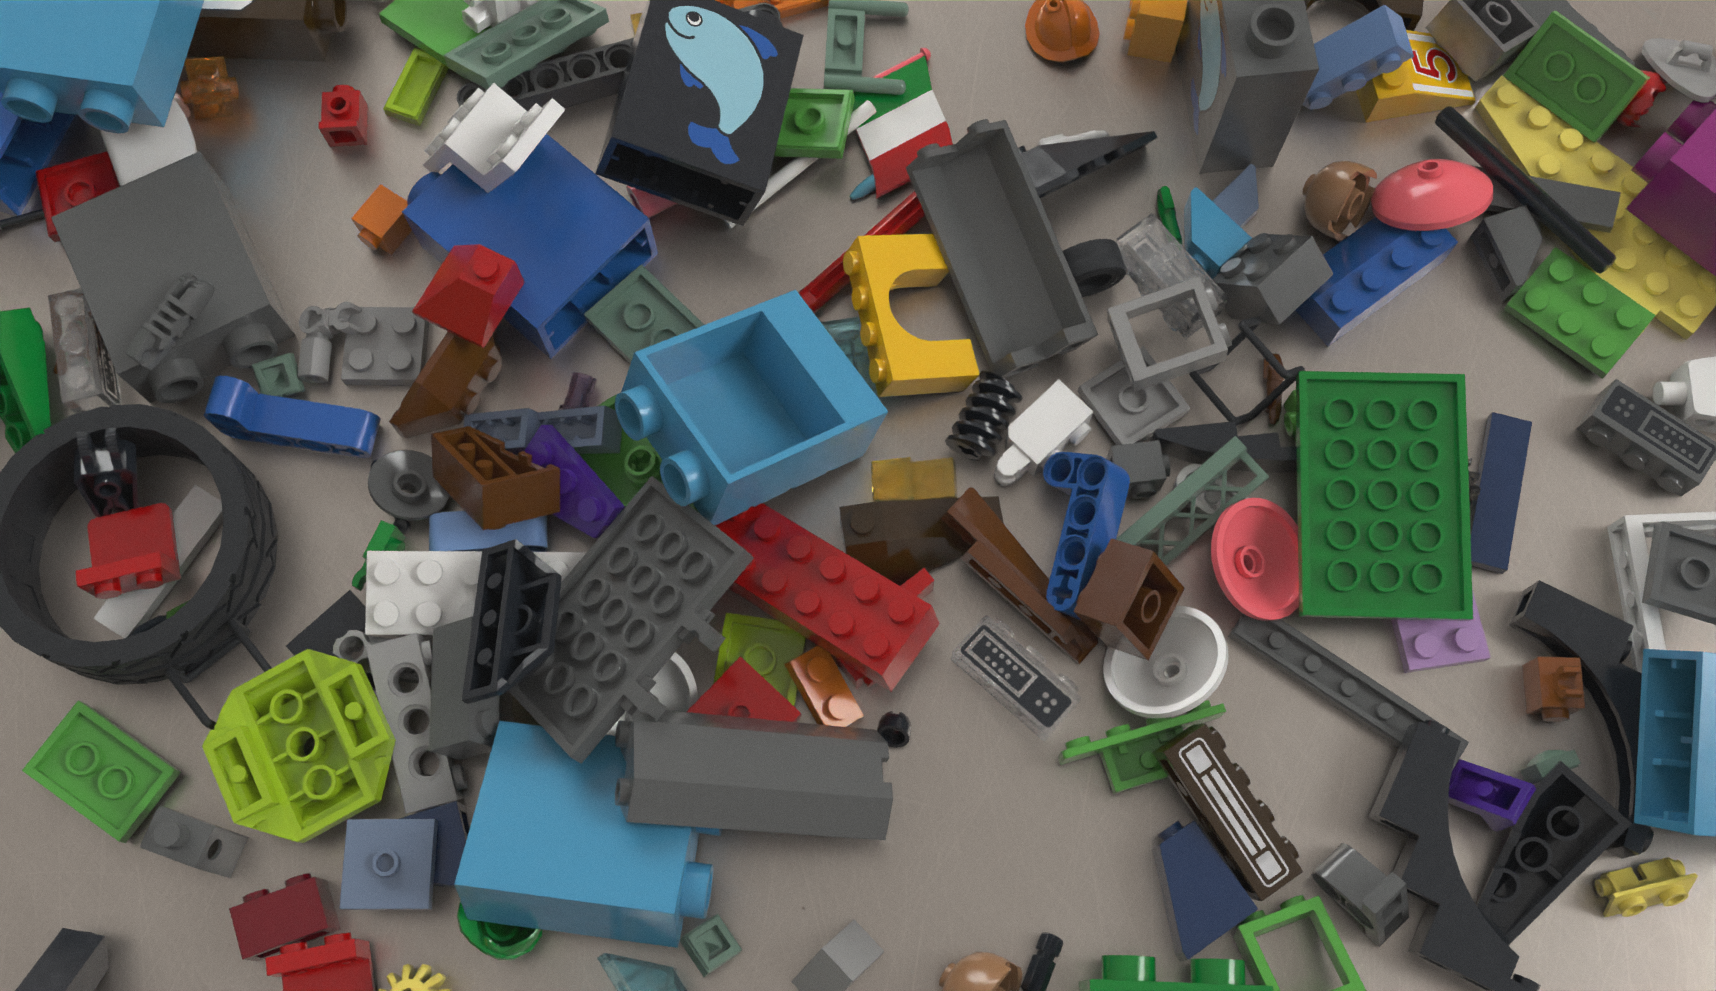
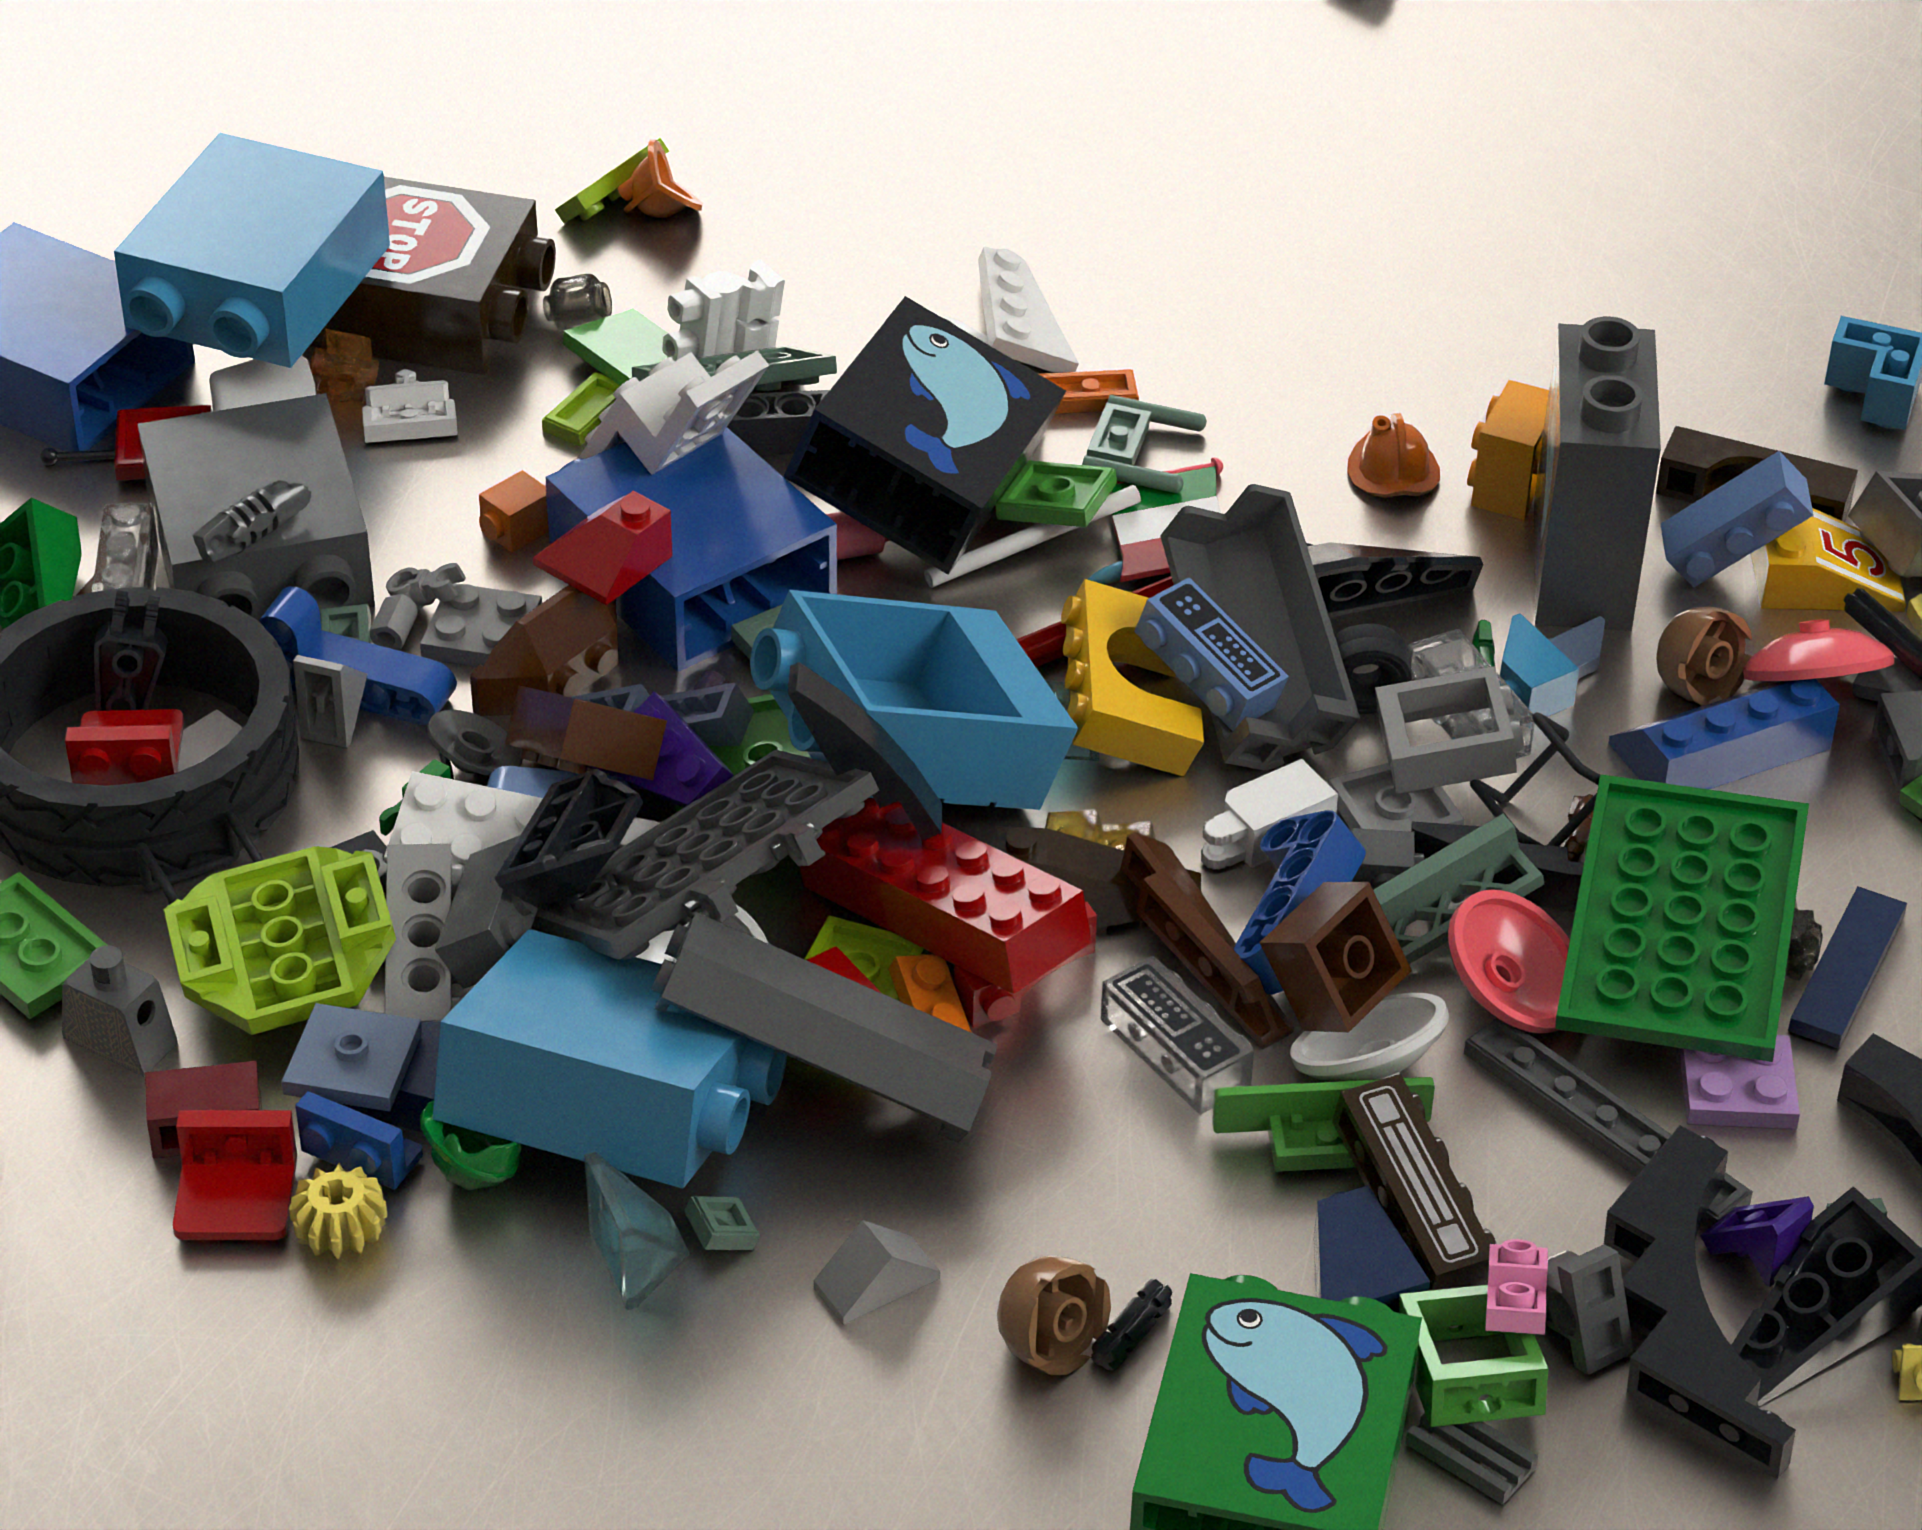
camera: 10 degrees right, 30 degrees down
red brick [318,84,368,147] -> none
black hinge [877,711,911,748] -> none
black piece [945,371,1023,460] -> none
dark grey brick [1209,233,1333,325] -> none
dark orange brick [1522,657,1585,722] -> none
none -> light grey slope [293,655,367,748]
none -> blue bracket [295,1091,423,1190]
none -> white slope [362,369,458,443]
none -> black slope [788,662,942,841]
none -> medium blue brick [1134,577,1289,731]
none -> bright pink slope [1486,1239,1548,1335]

